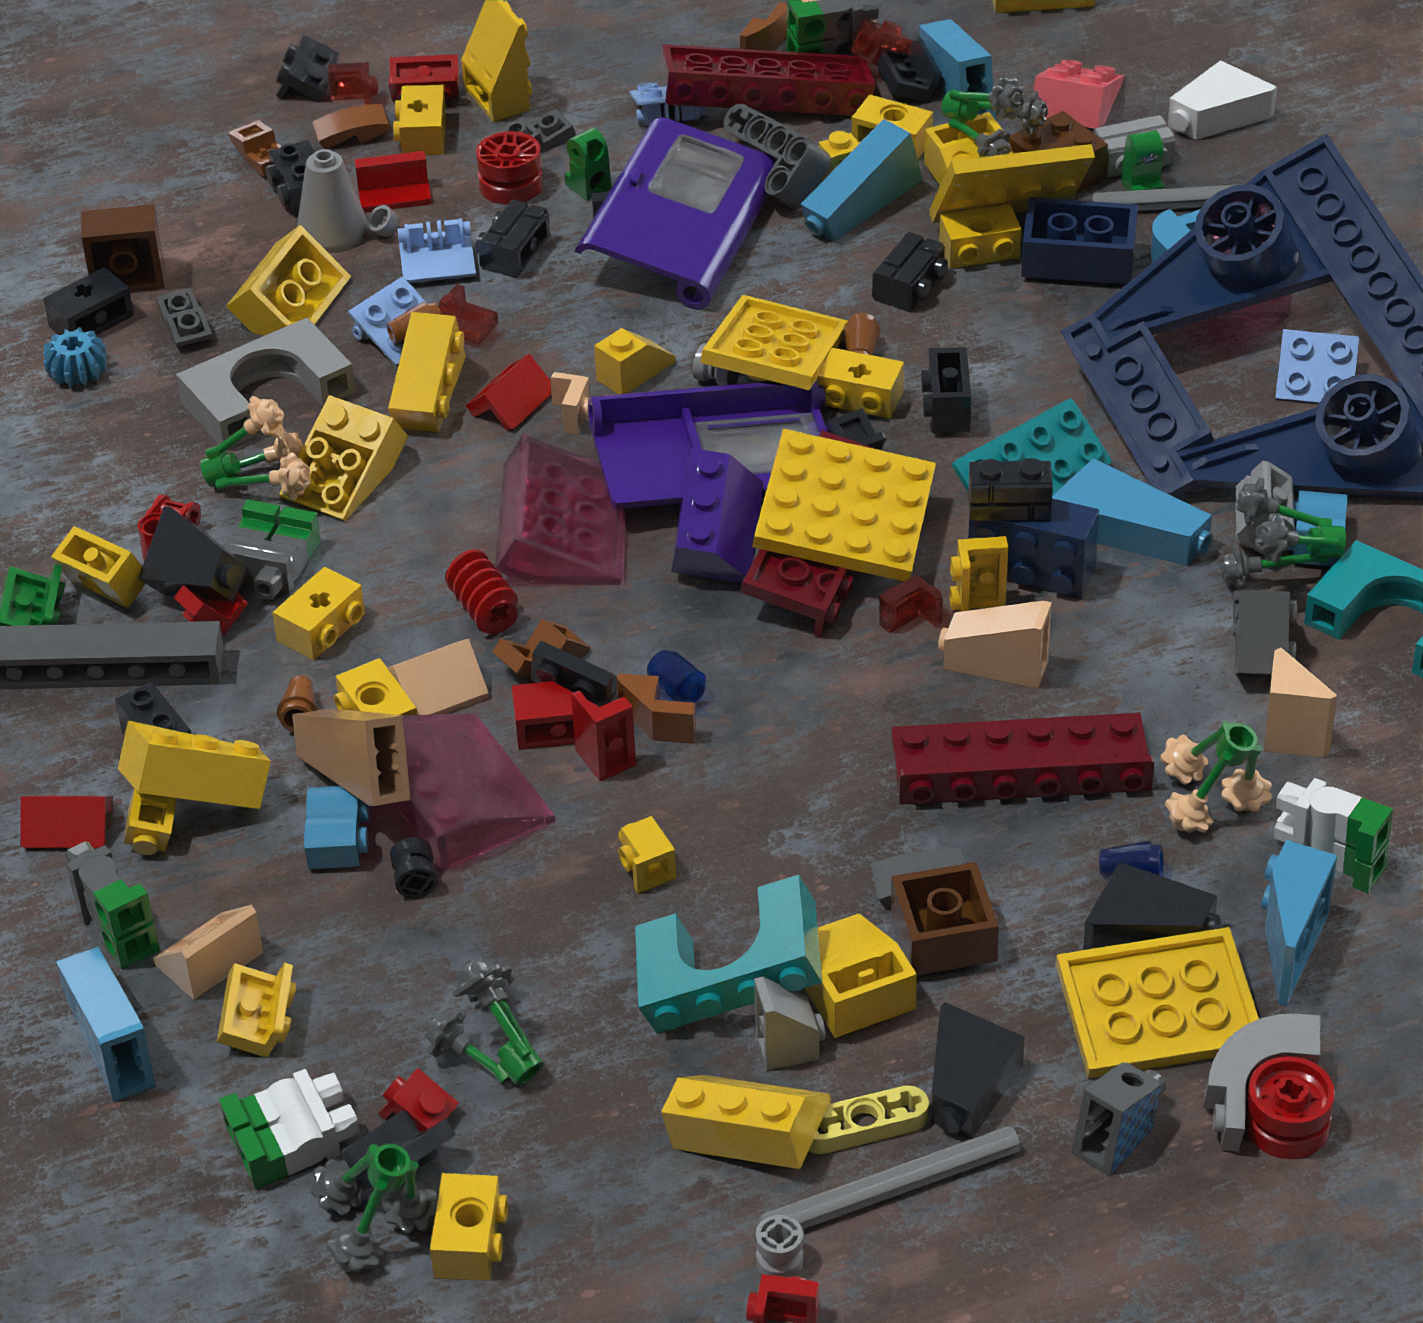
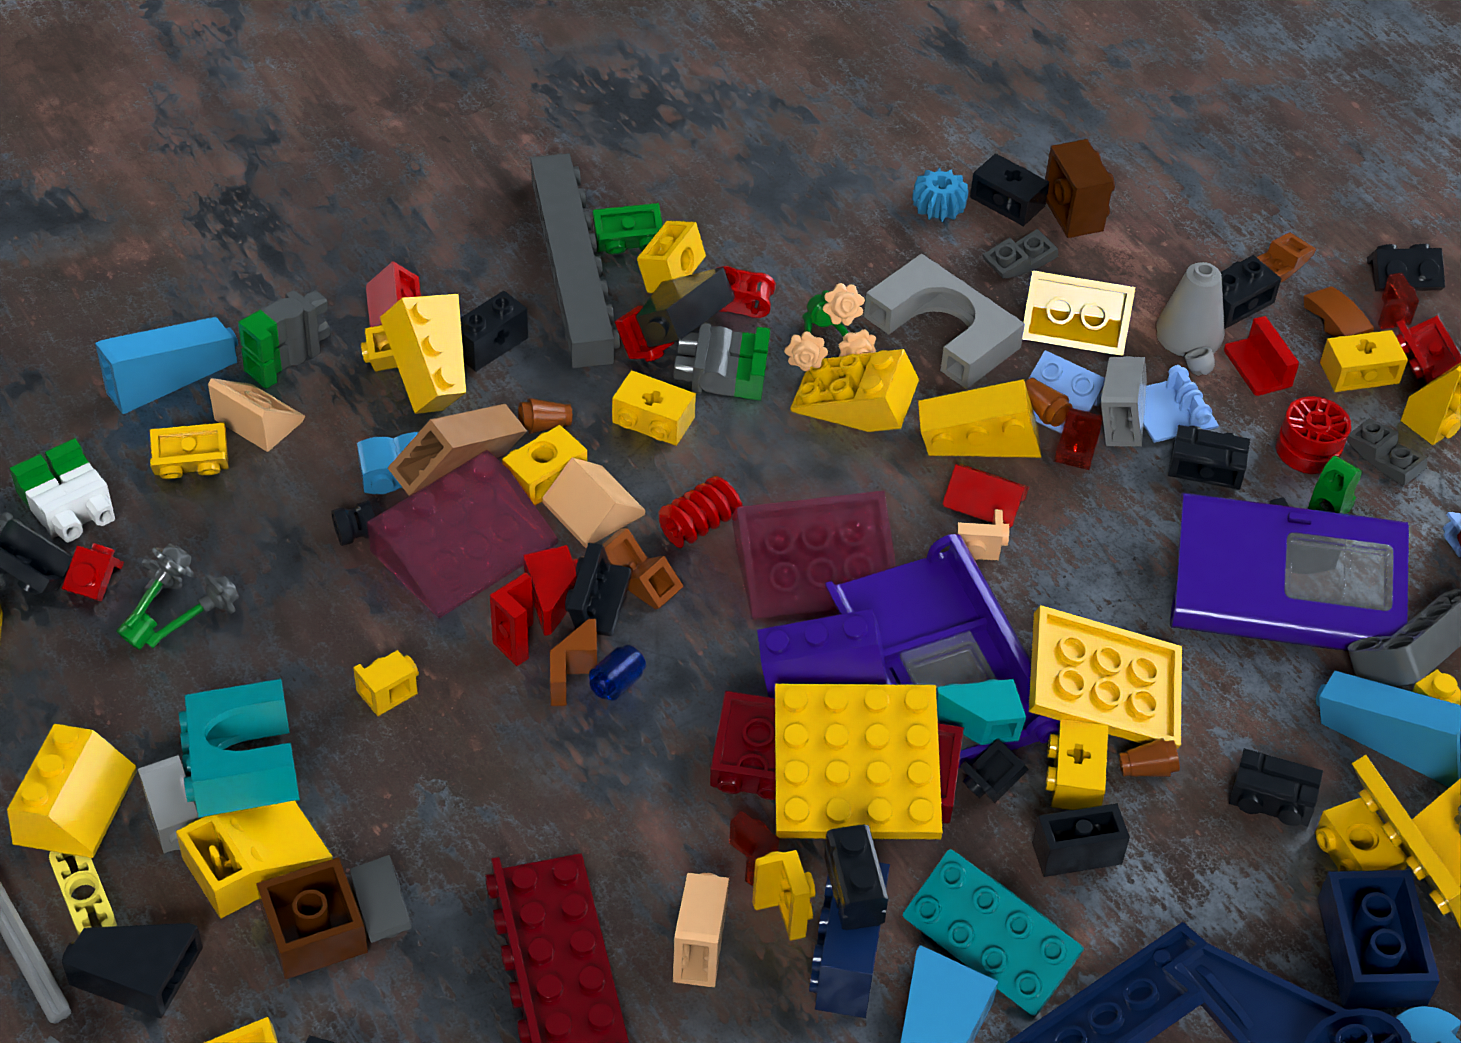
camera: 75 degrees right, 5 degrees up
yellow slope [594,328,676,394] -> none
none -> teal slope [936,679,1026,745]
none -> light grey slope [1101,356,1147,447]

